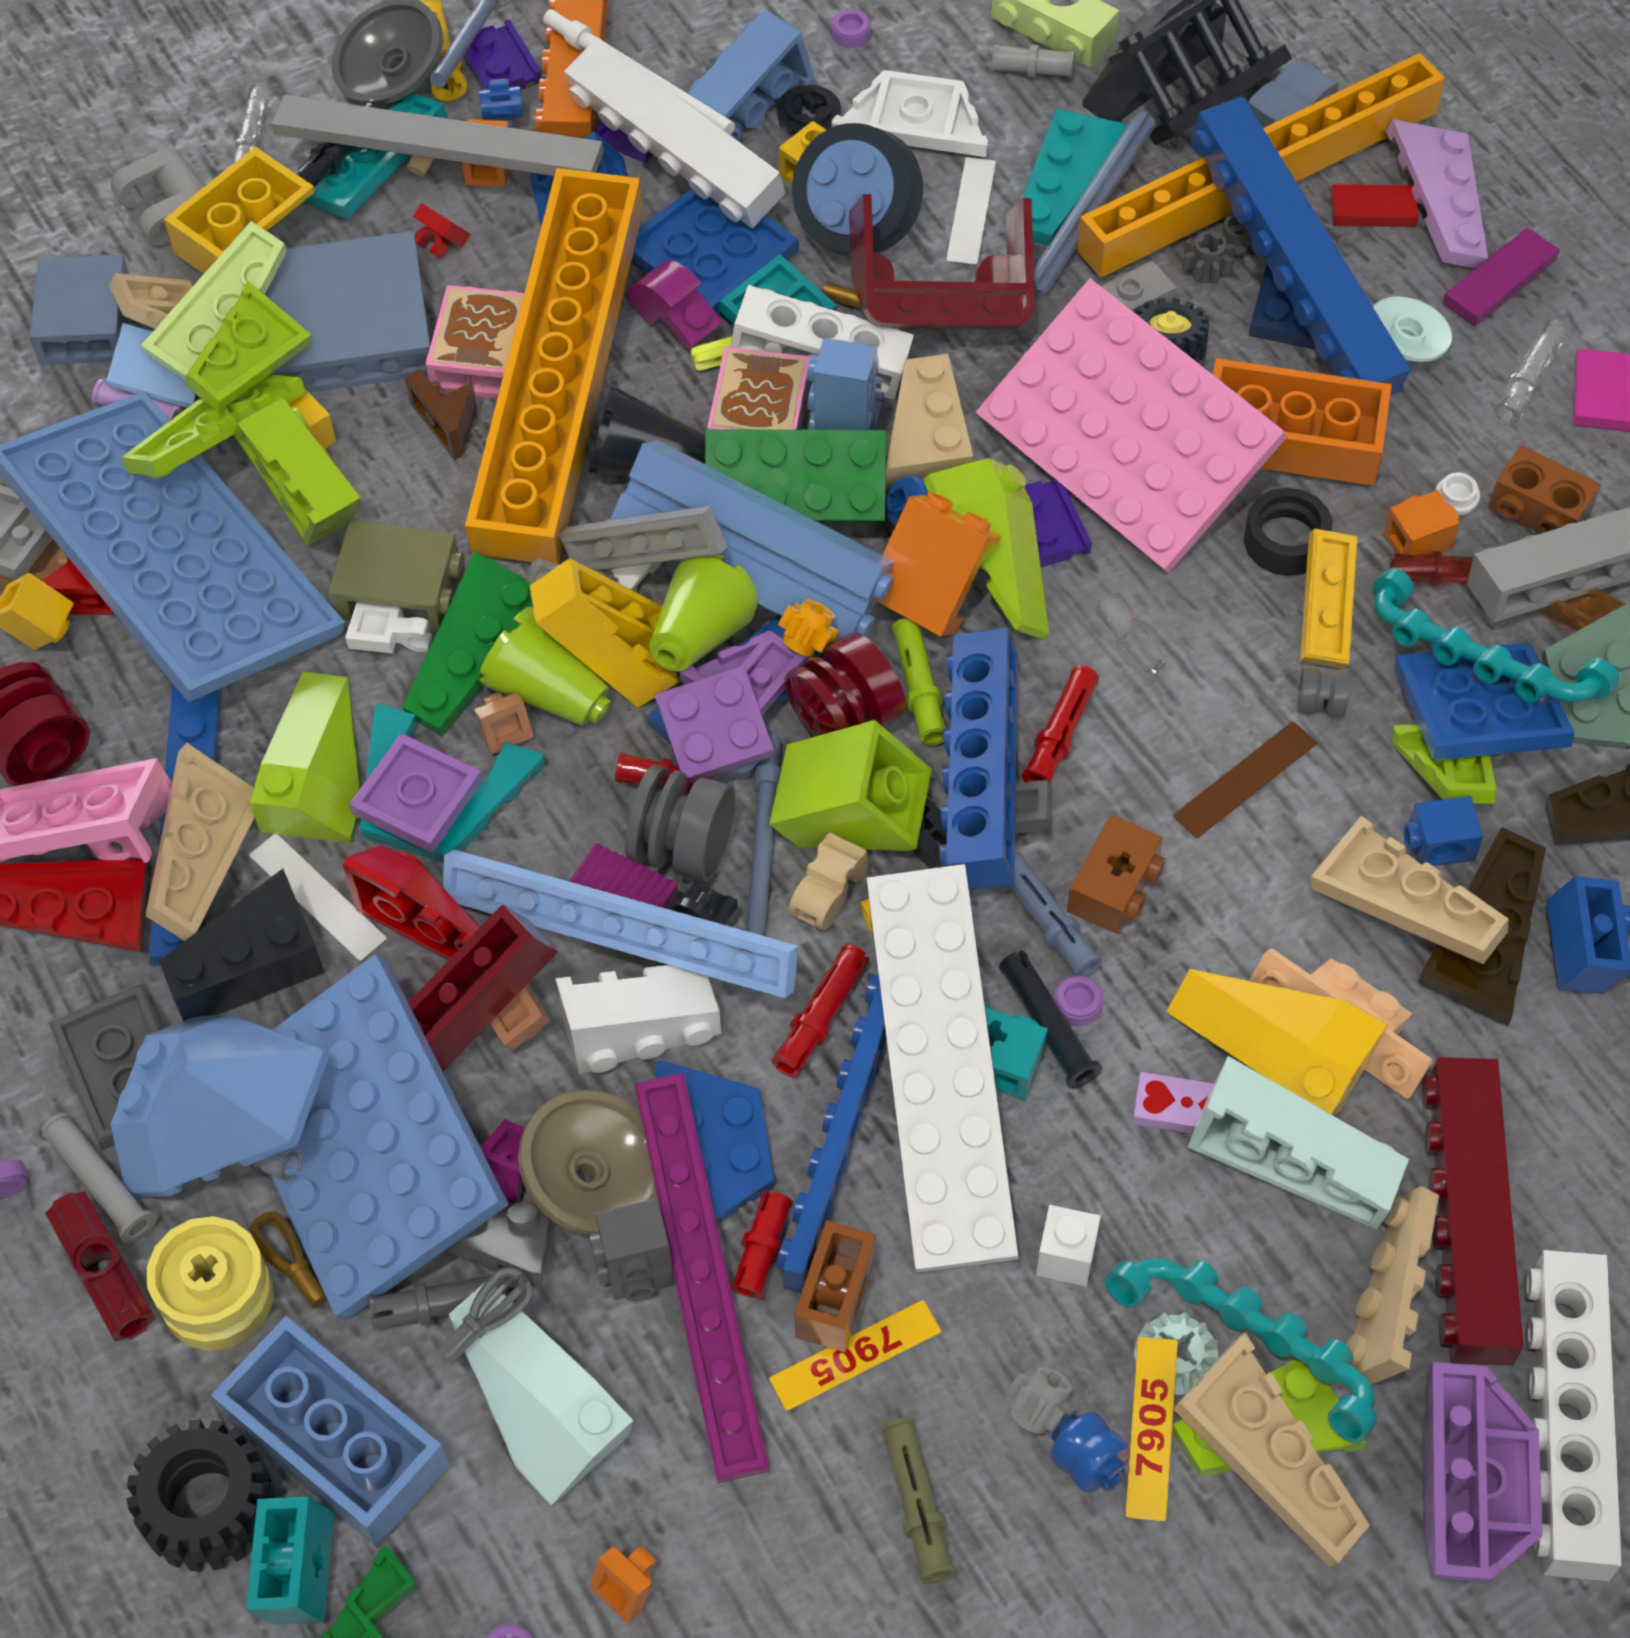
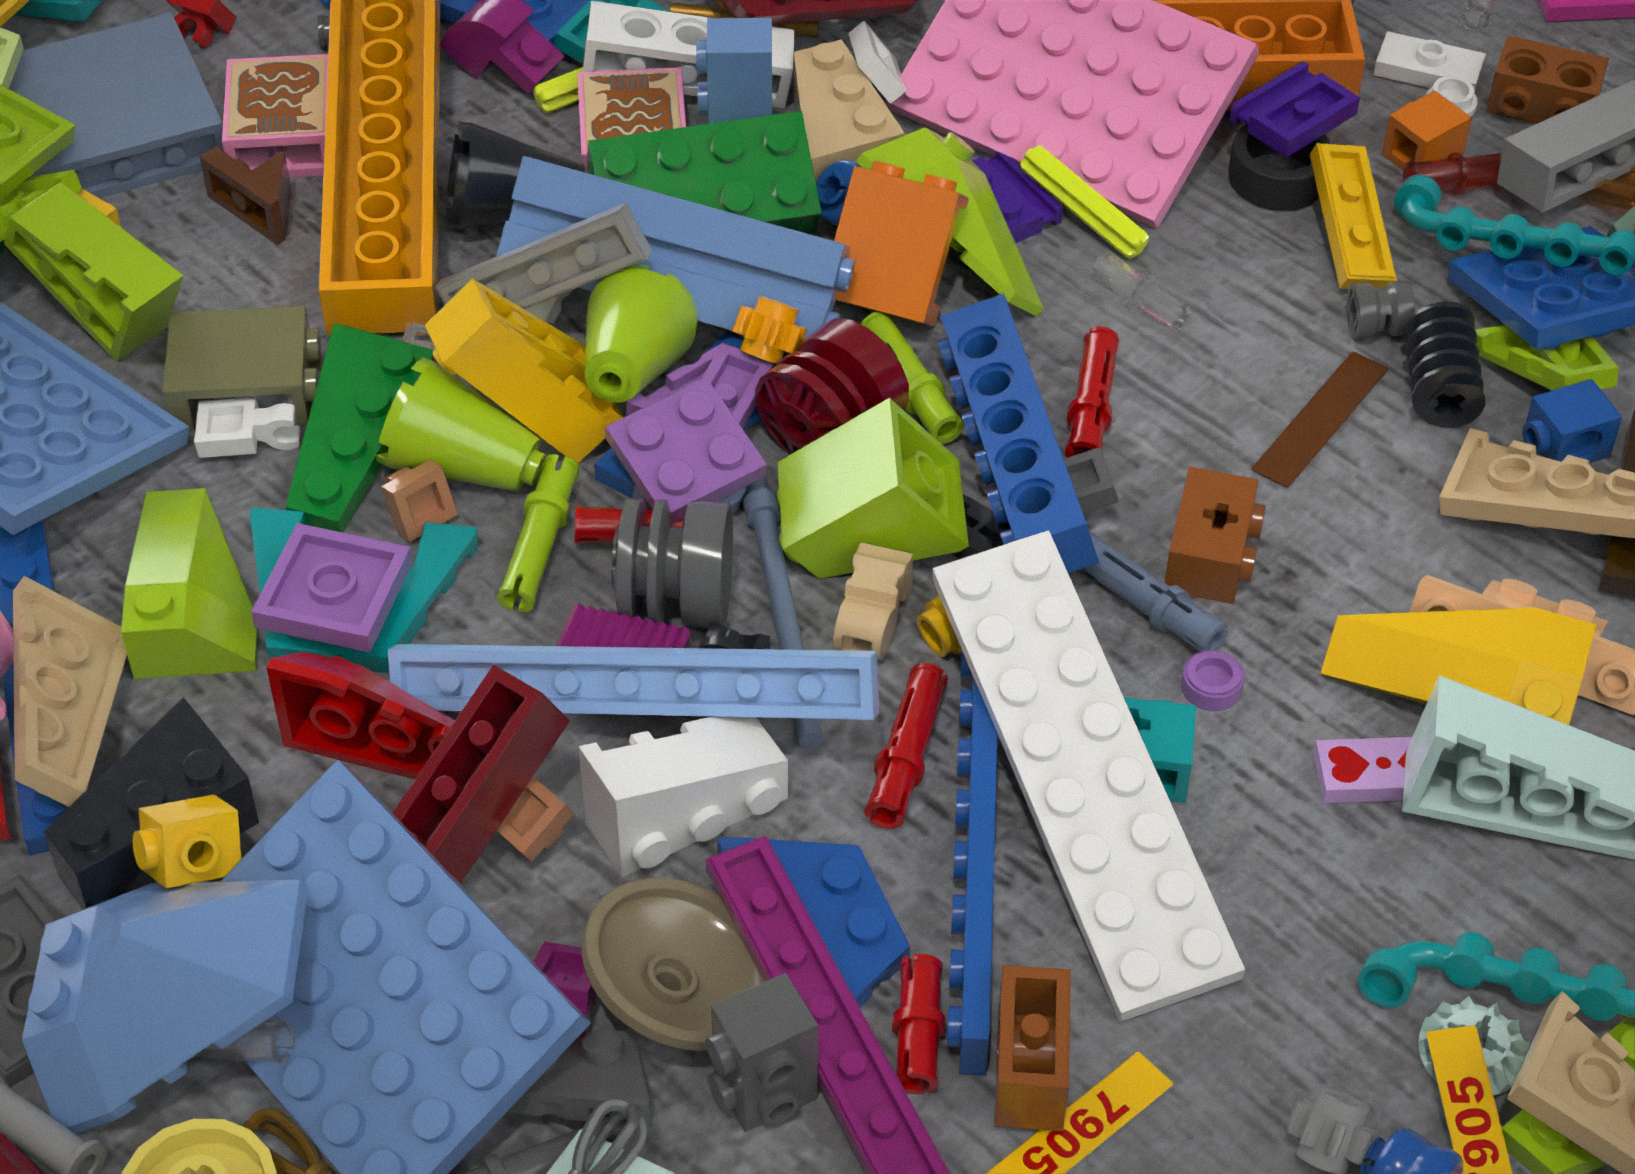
camera: 15 degrees left, 10 degrees down
white sticker [250,834,387,961] -> none
black pin [999,951,1102,1089] -> none
white brick [1036,1205,1100,1287] -> none
none -> yellow brick [133,794,241,889]
none -> lime pin [497,454,580,612]
none -> white tile [848,21,907,104]
none -> neon yellow axle [1020,145,1149,259]
none -> dark purple plate [1230,61,1360,158]
none -> white plate [1373,31,1486,93]
none -> black piece [1404,301,1486,427]

